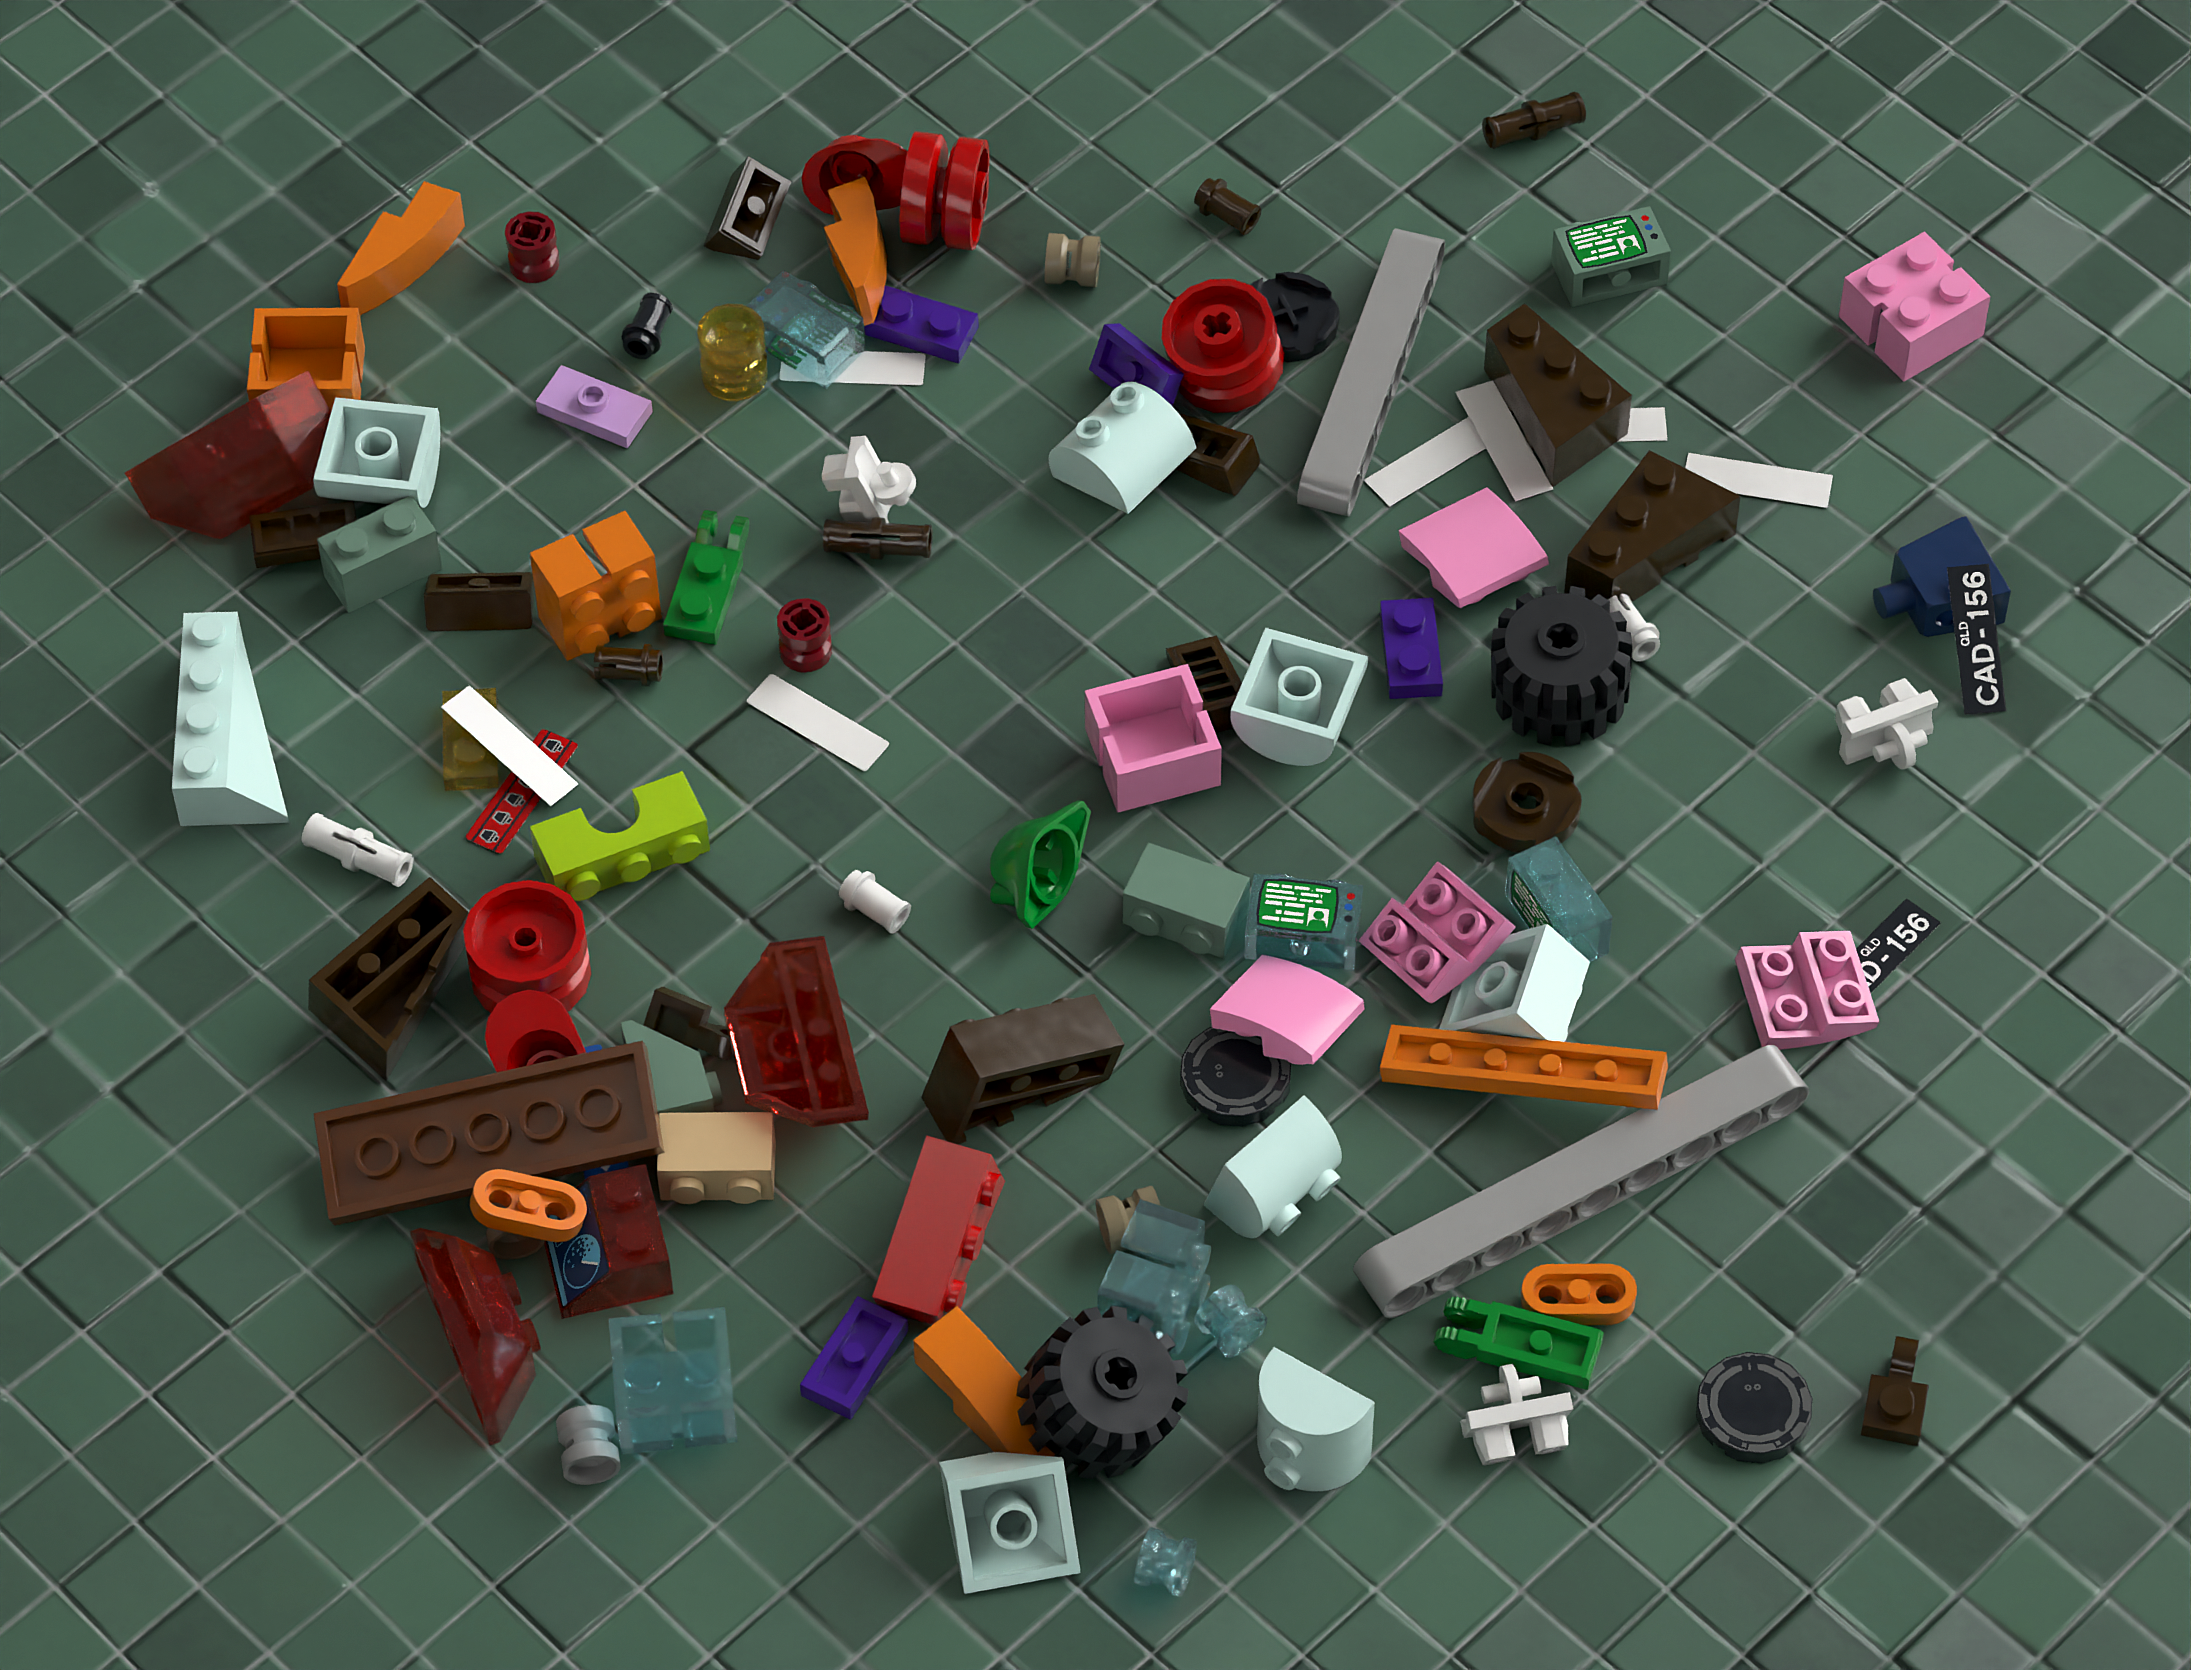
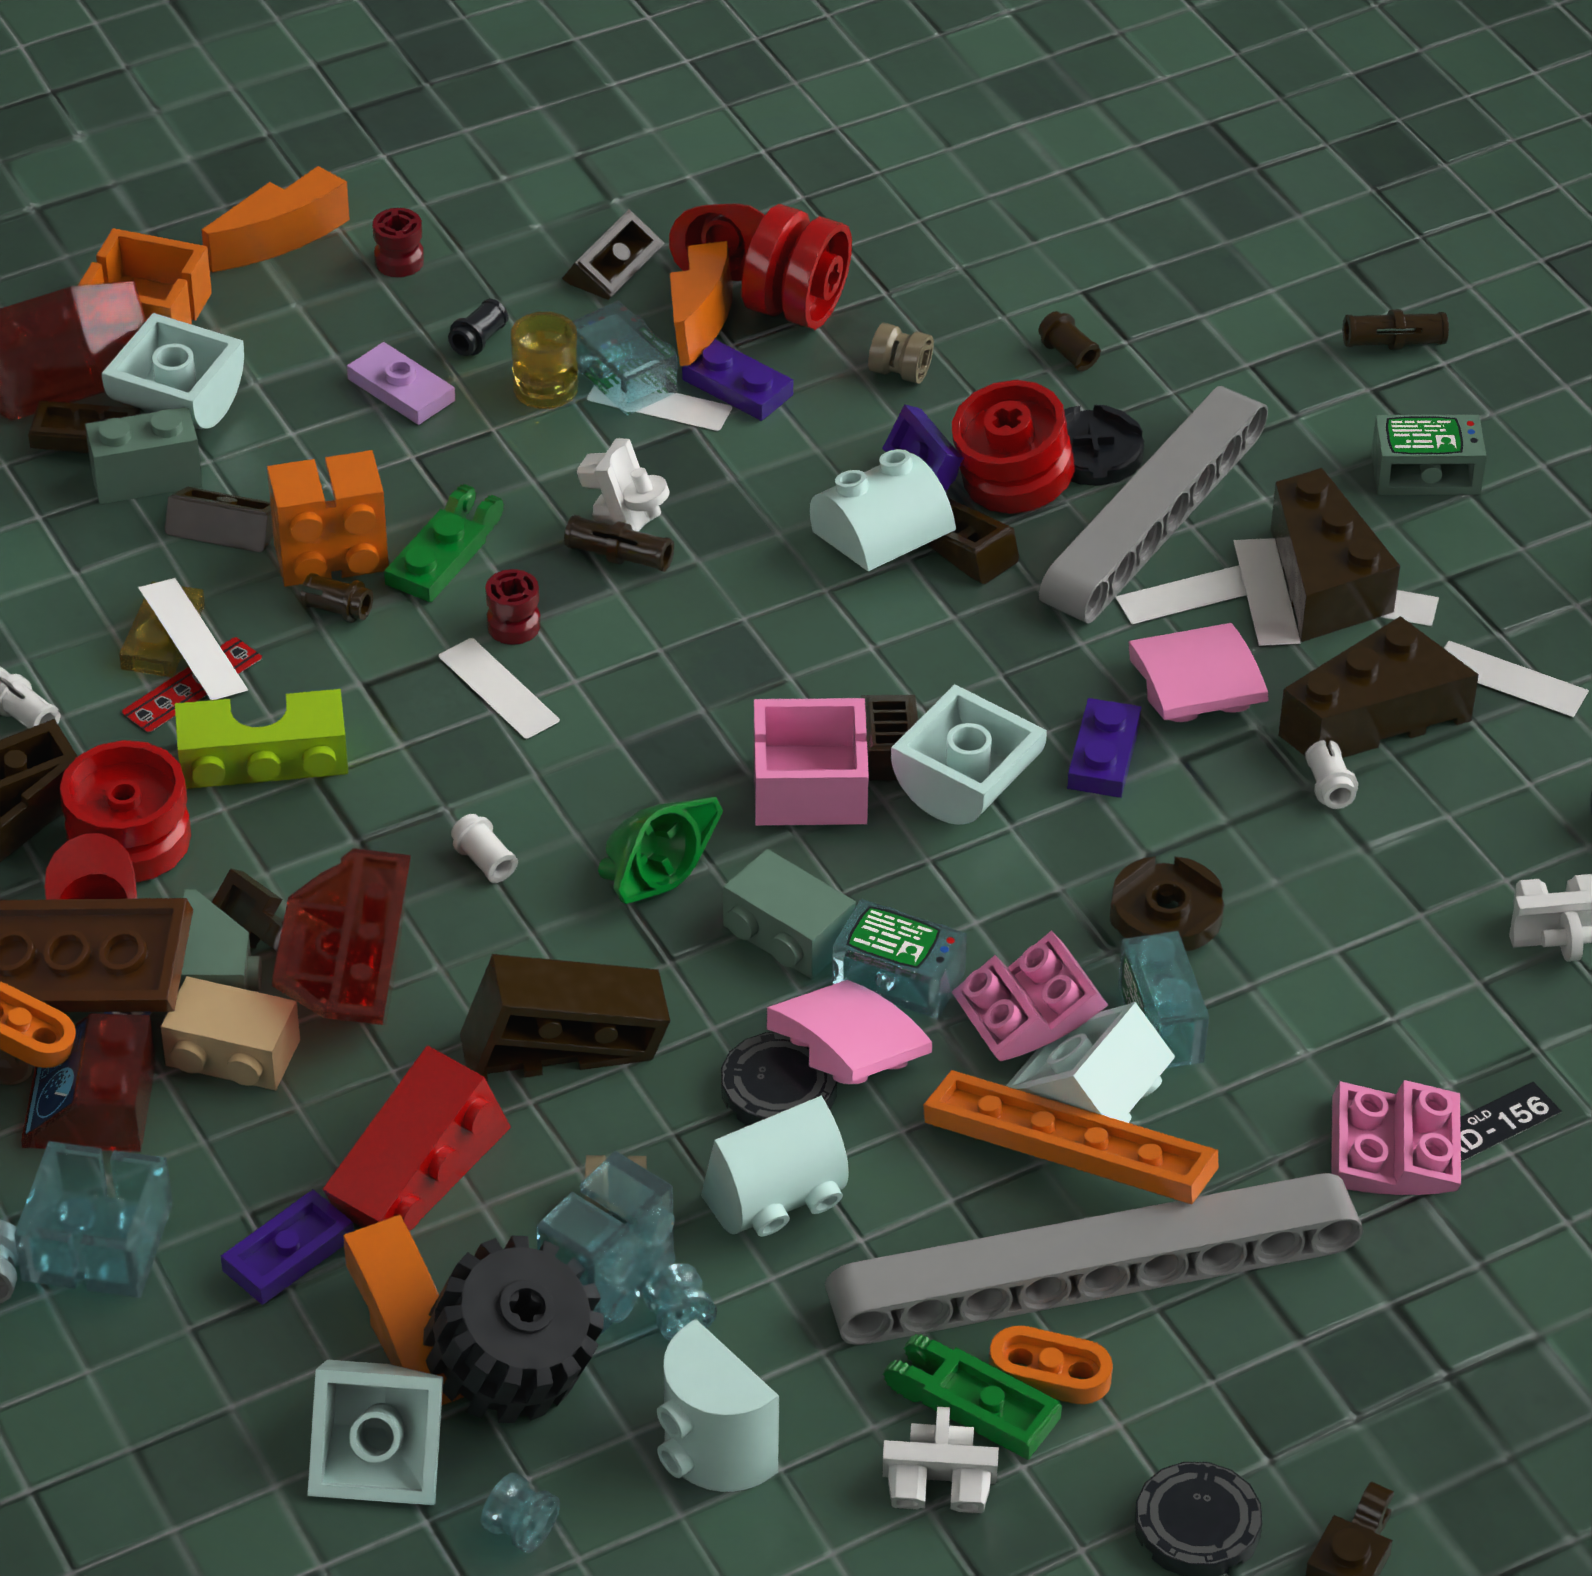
camera: 15 degrees right, 10 degrees down
black wheel [1491,586,1632,746] -> none

